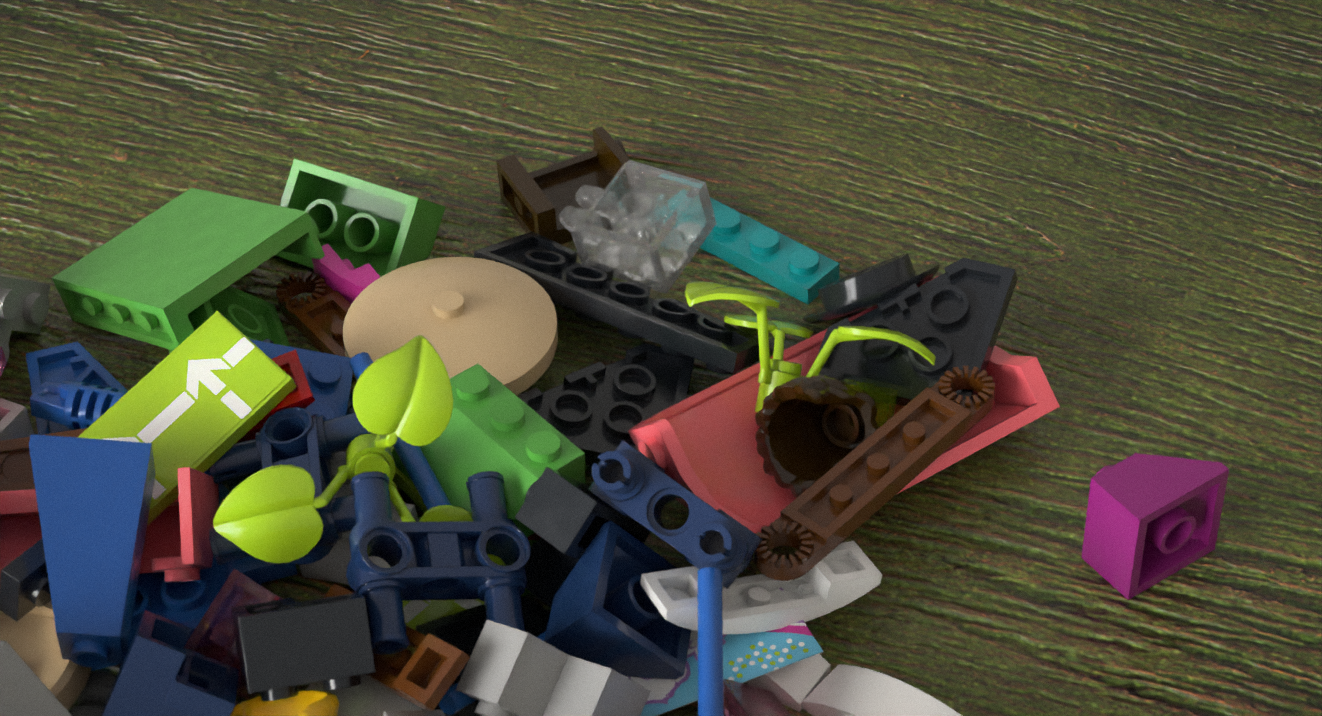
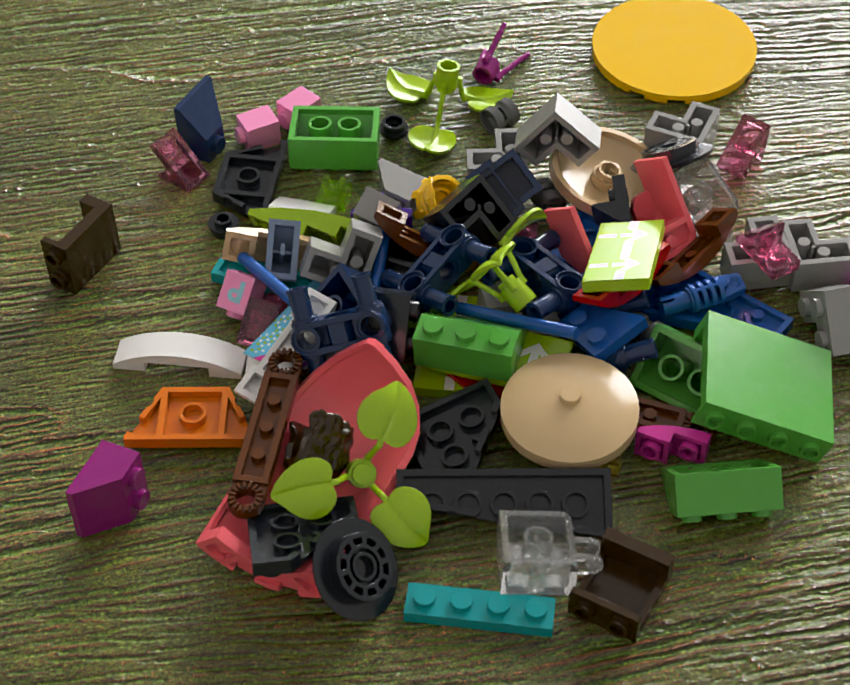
camera: 145 degrees right, 5 degrees up
blue slope [29,434,156,668] -> none
none -> orange wing [123,387,248,448]

